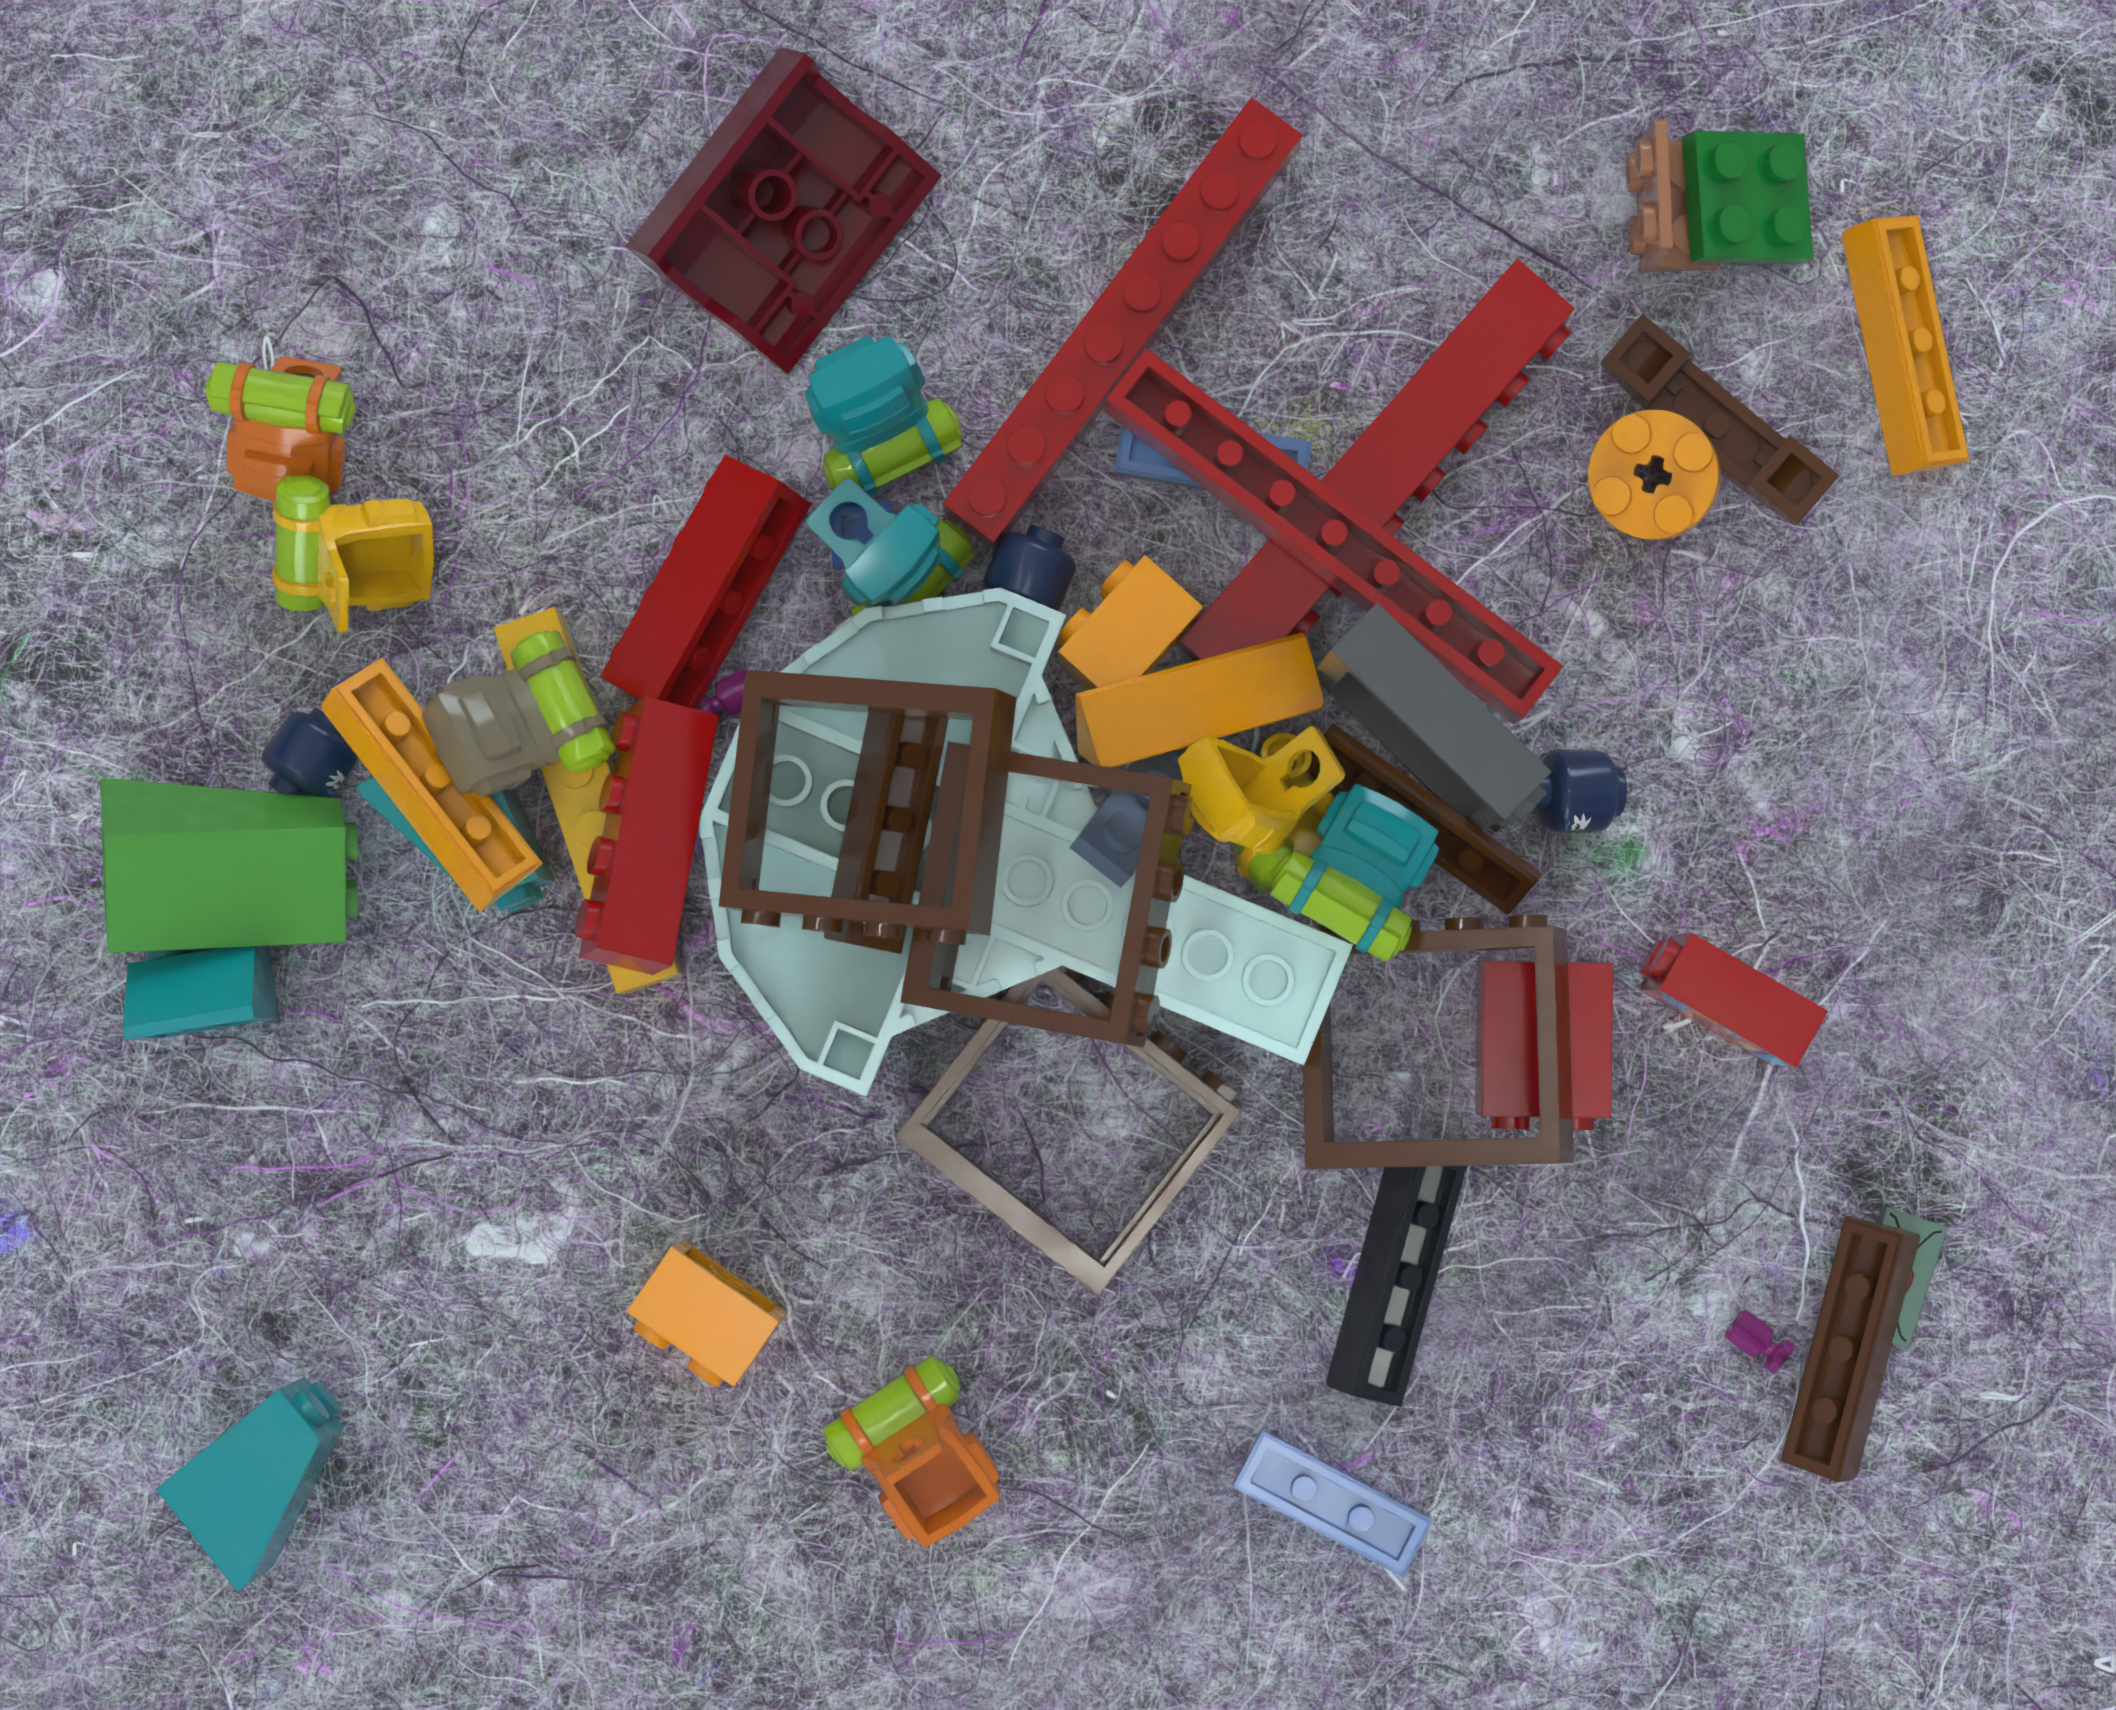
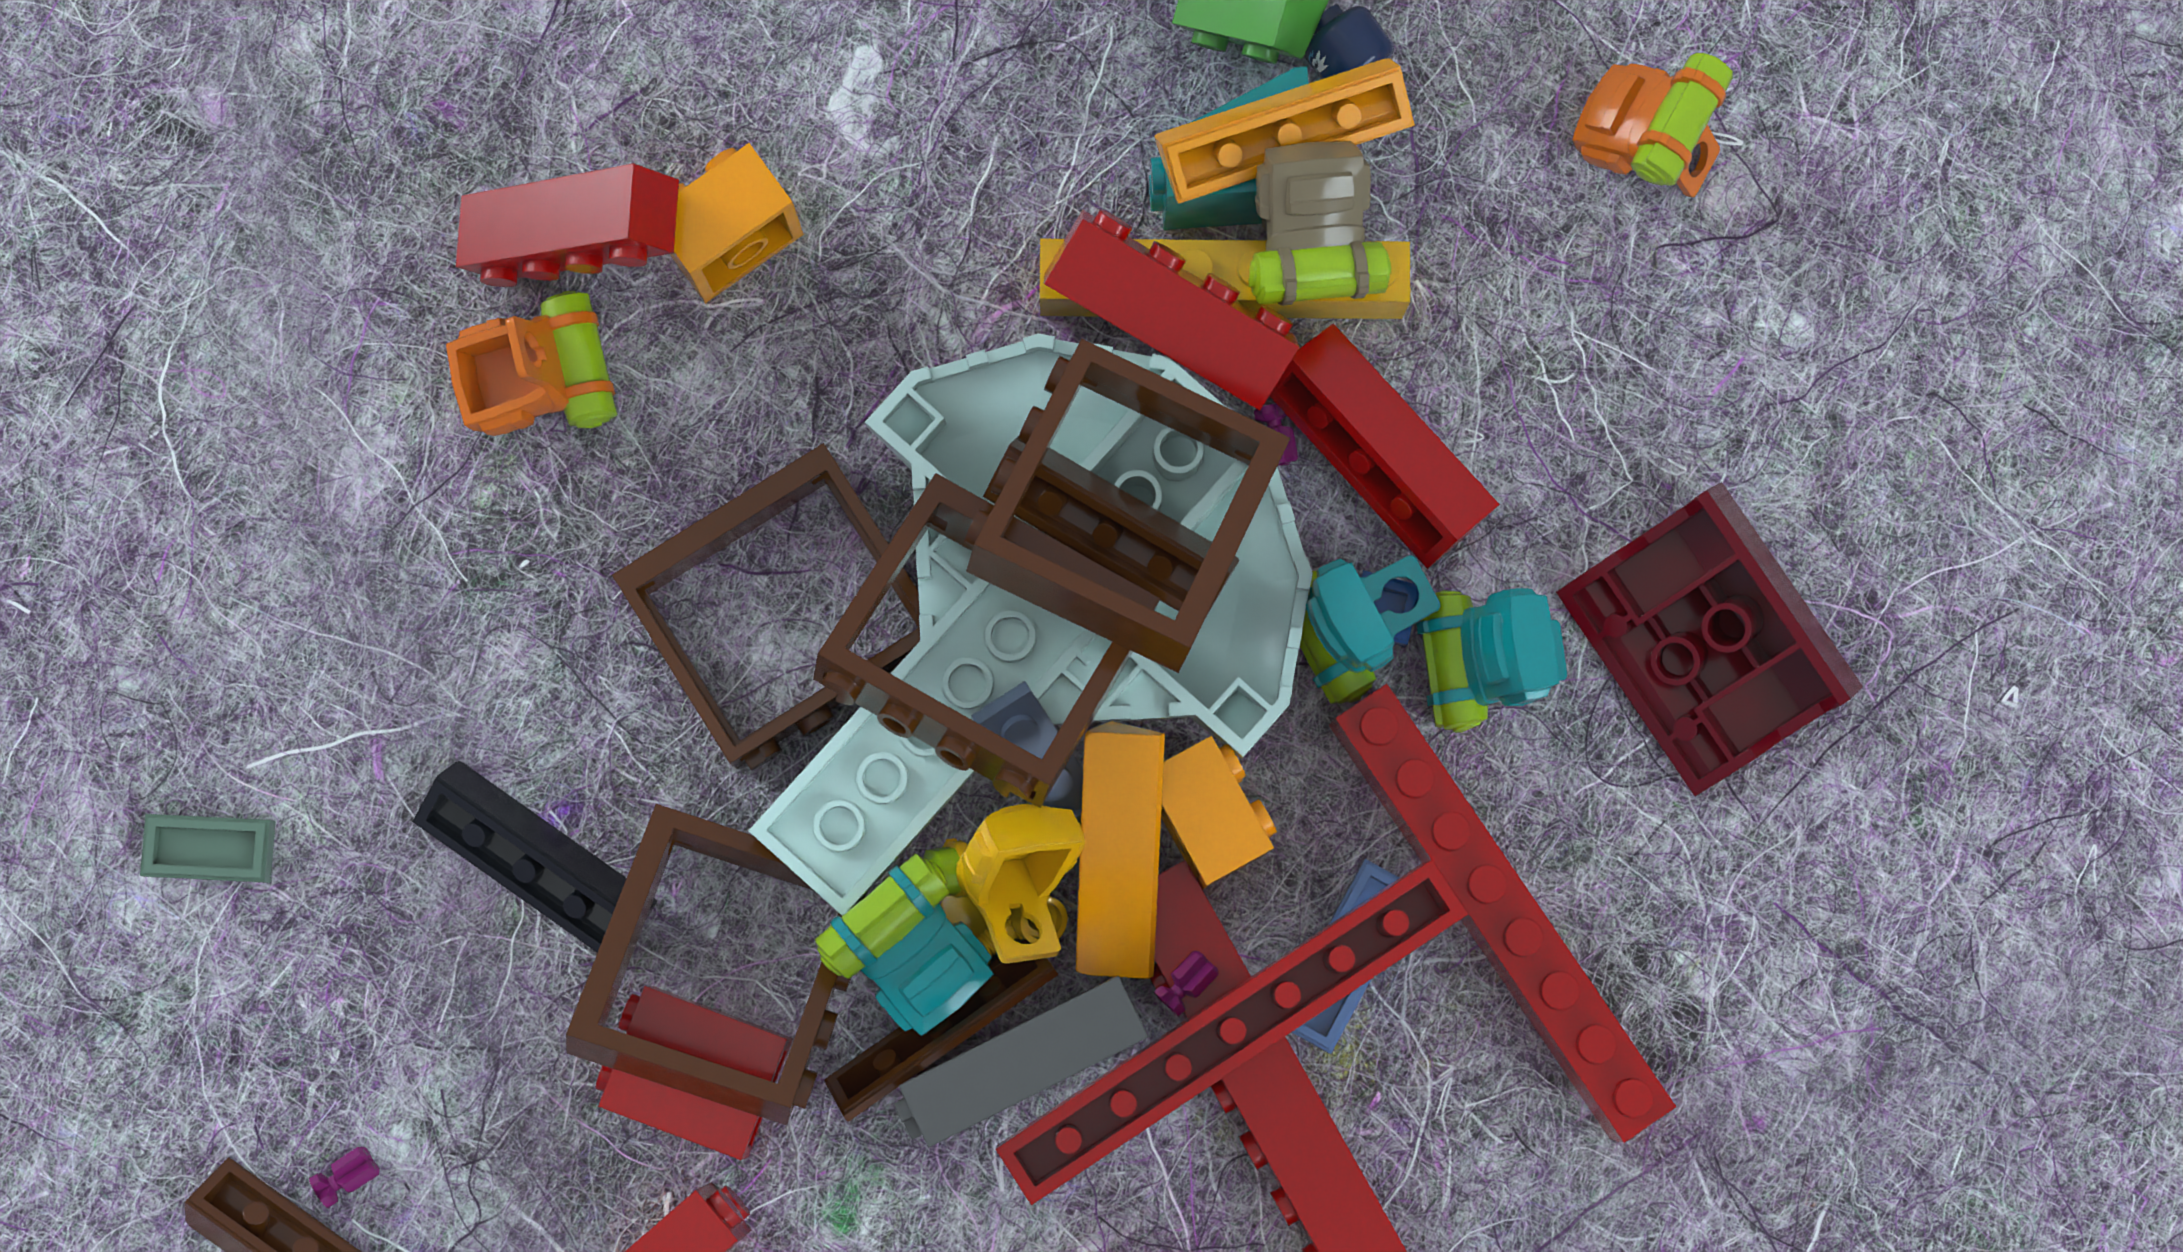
camera: 110 degrees right, 5 degrees down
yellow piece [272,475,434,633] -> none
dark blue head [983,524,1076,611] -> none
medium blue tile [1232,1428,1433,1577] -> none
dark blue head [1534,749,1627,833] -> none
none -> sand green tile [140,814,276,883]
none -> brick [456,163,679,287]
none -> magenta piece [1152,951,1219,1018]

